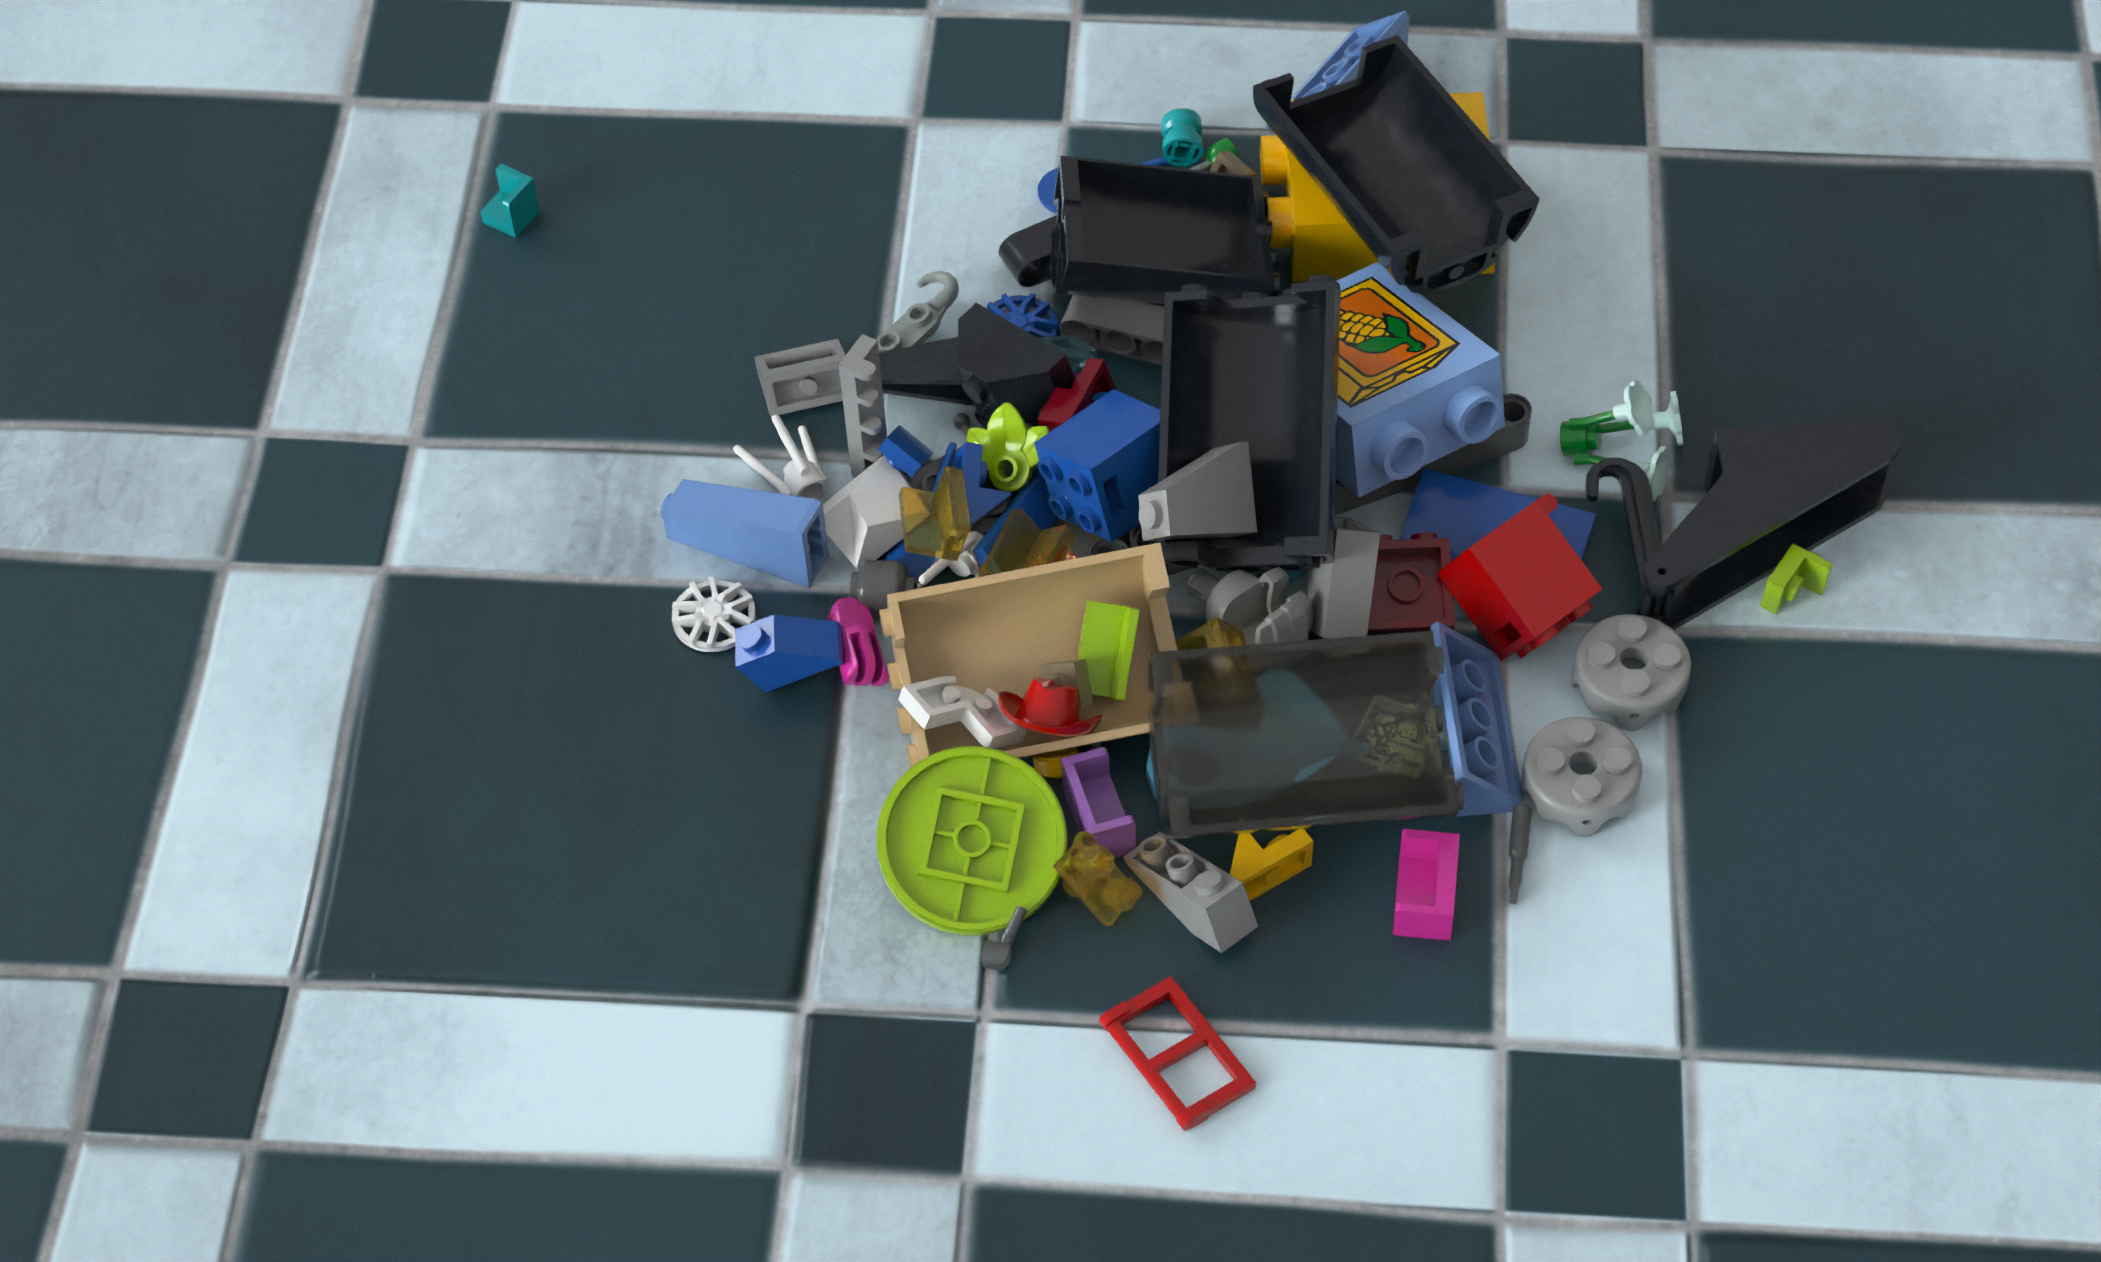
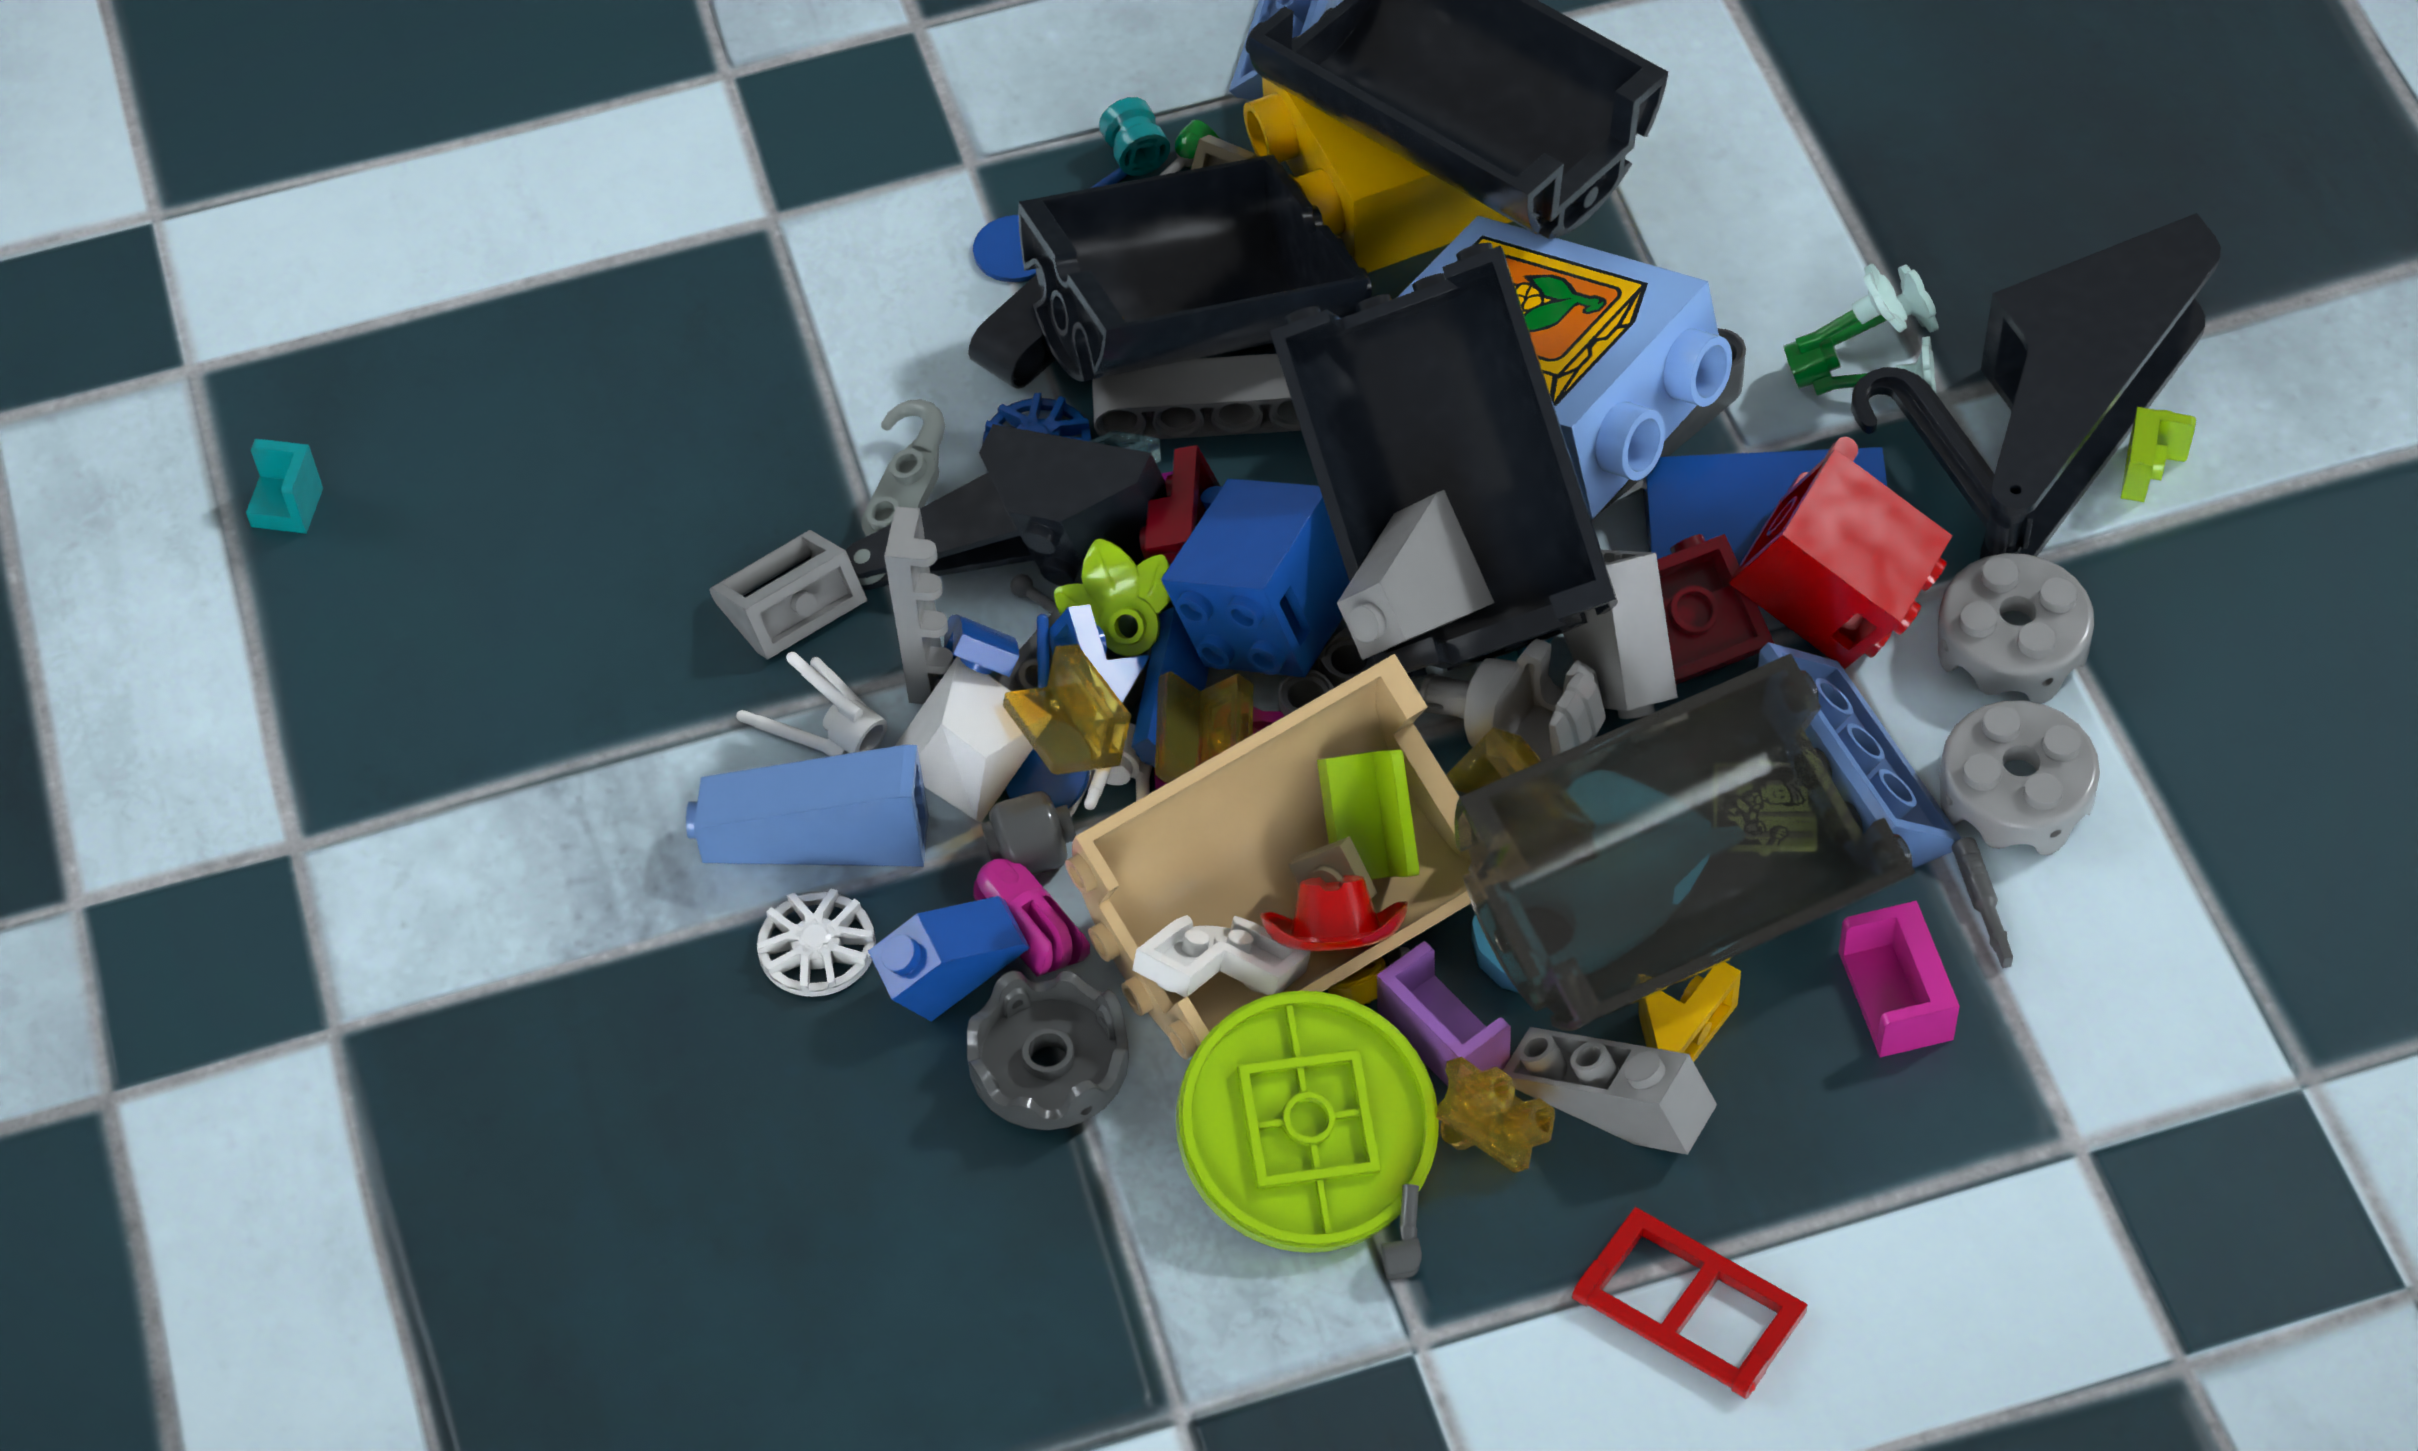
camera: 20 degrees left, 0 degrees up
none -> dark grey plate [967,971,1129,1130]

